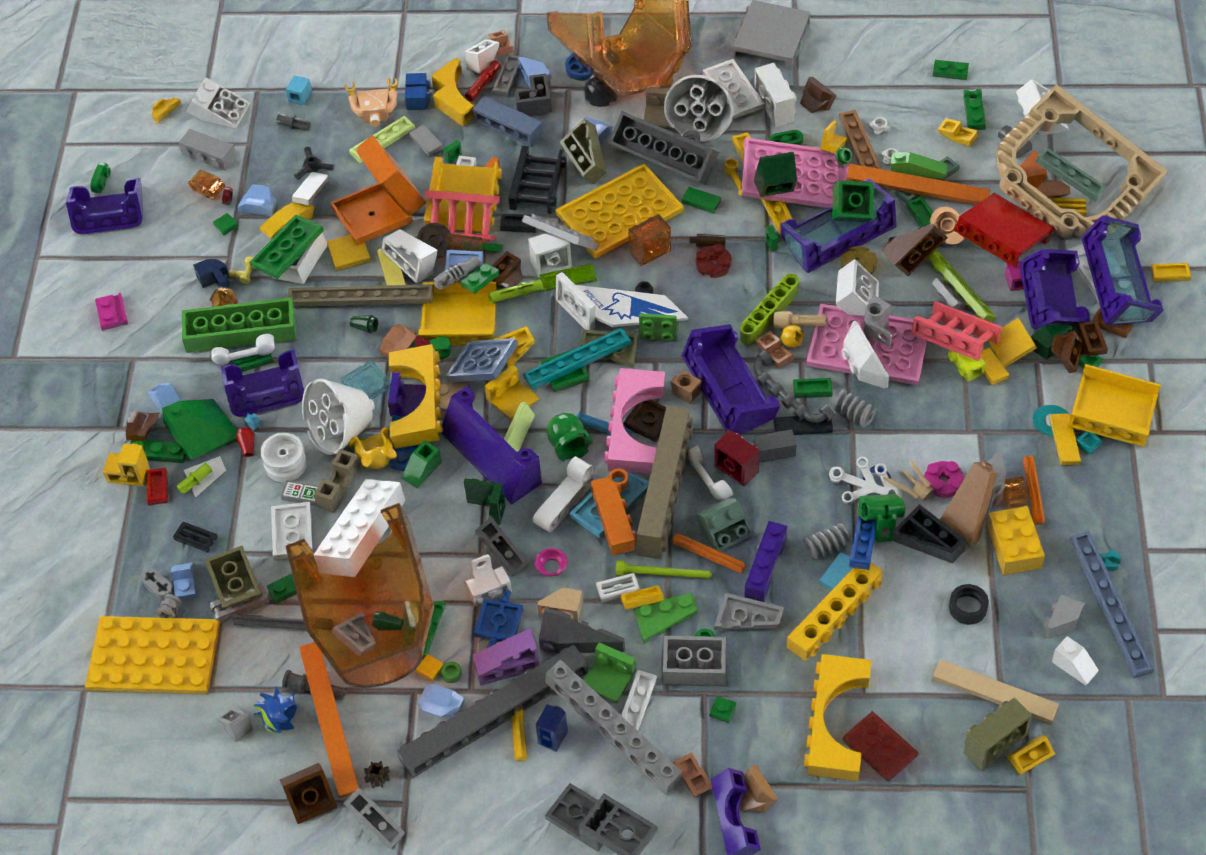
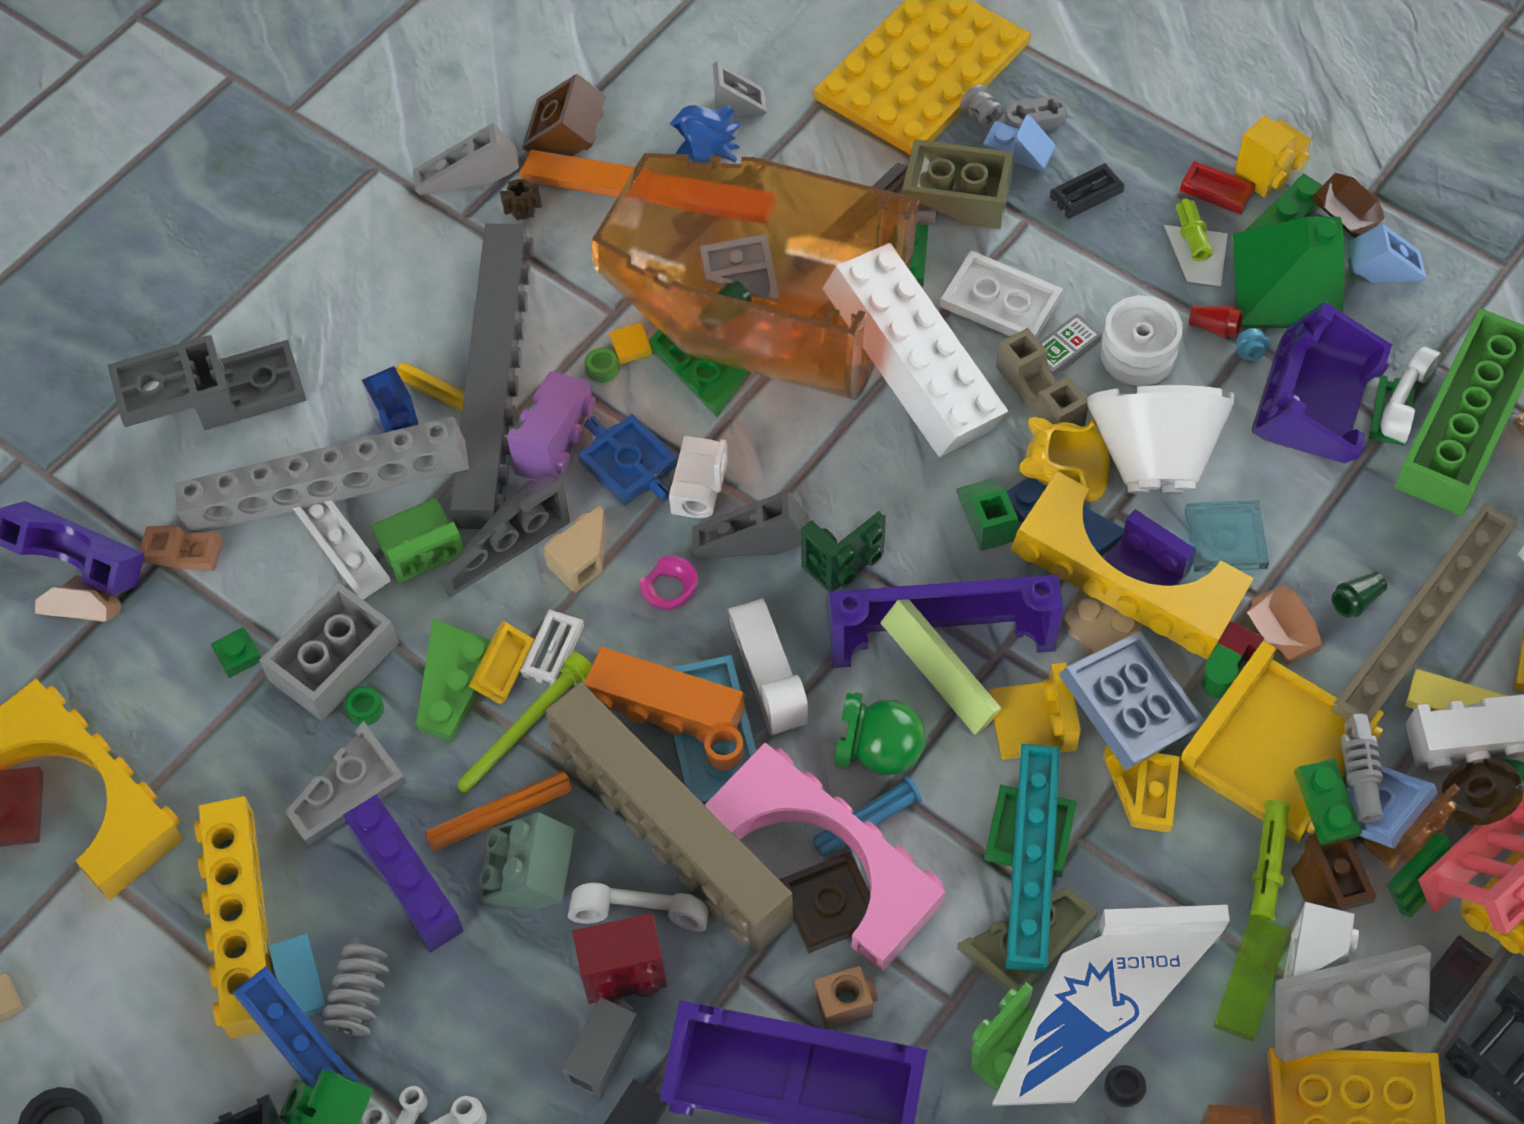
camera: 125 degrees right, 5 degrees up
light blue slope [418,684,465,717] -> none

